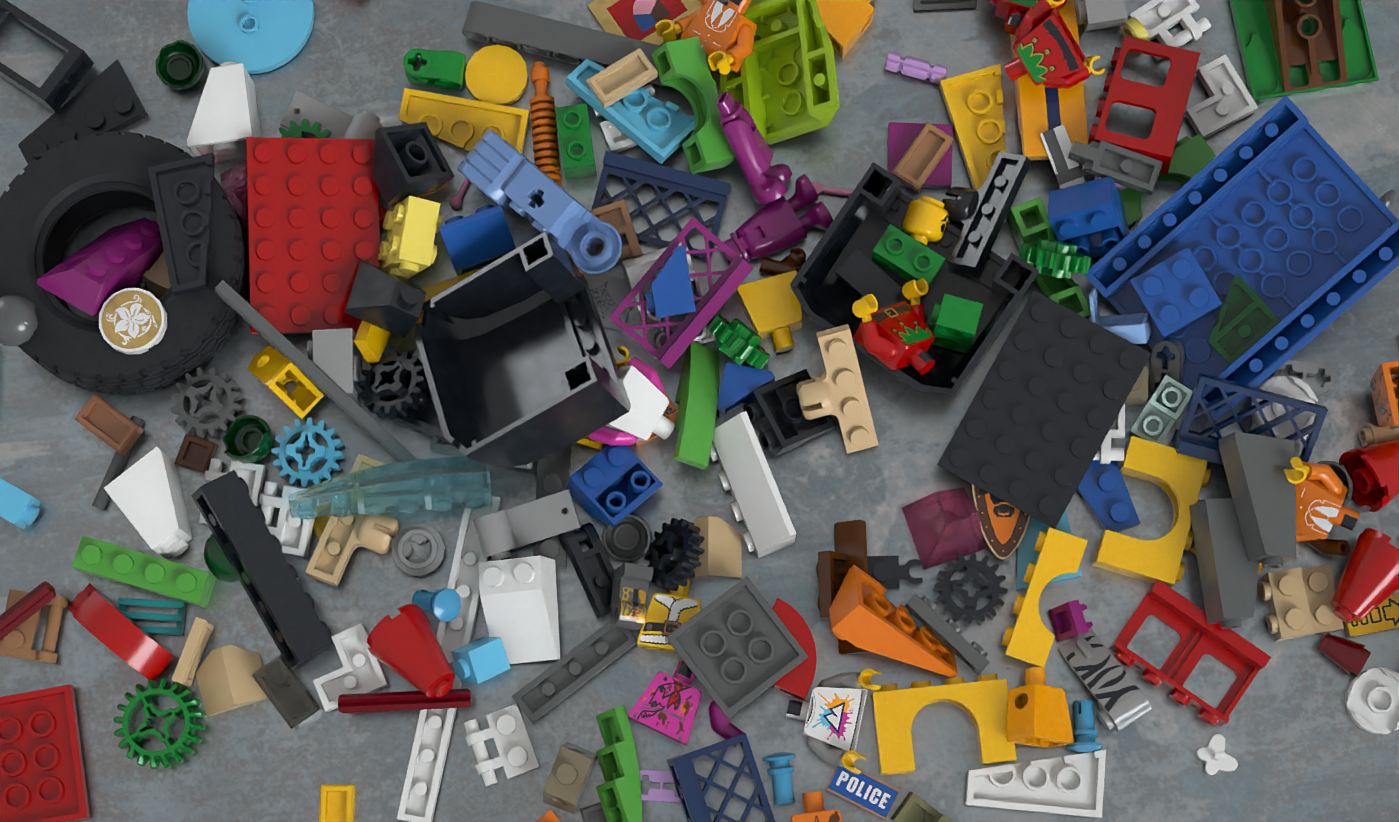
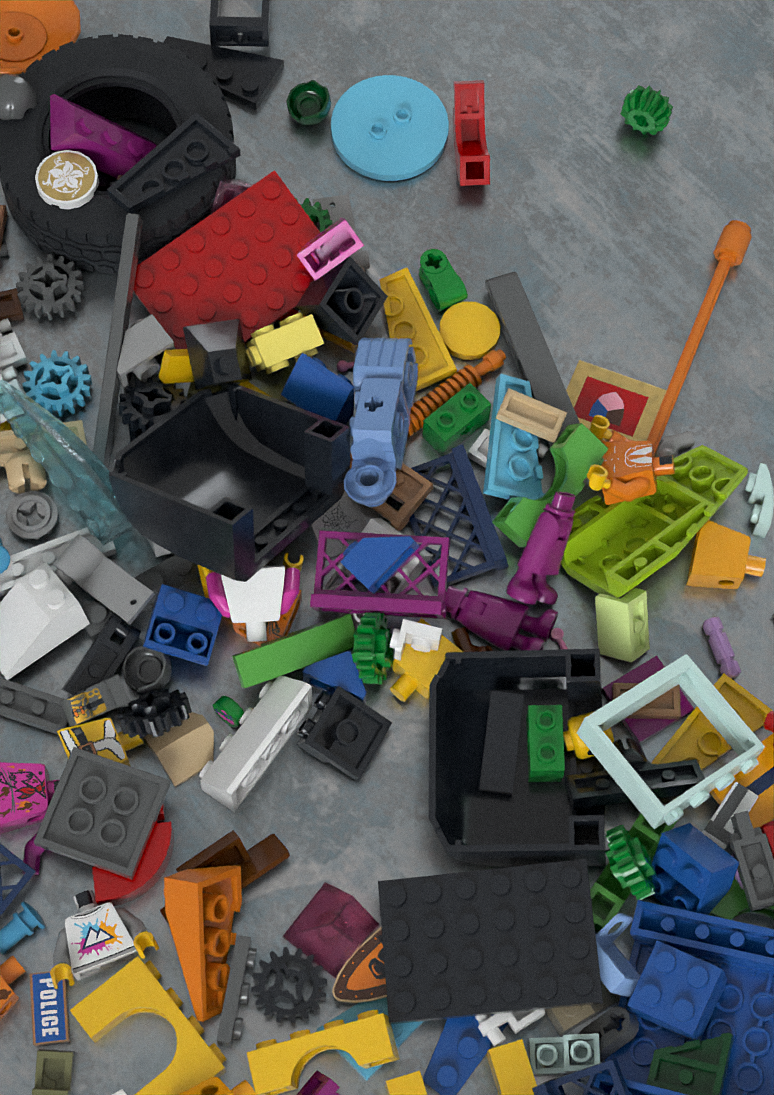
camera: 50 degrees right, 10 degrees down
white slope [187,61,262,164] -> none
dark green hair [222,415,273,464] -> none
yellow torso [247,345,324,419] -> none
tan plate [796,324,879,454] -> none
red torso [852,278,935,375] -> none
black plate [867,556,923,590] -> none
green brick [928,294,983,354] -> none
none -> green tile [213,696,244,728]
none -> dark pink torso [297,218,364,281]
none -> white bracket [390,619,442,661]
none -> light aqua window [577,654,765,829]
none -> yellowish green panel [595,588,650,663]

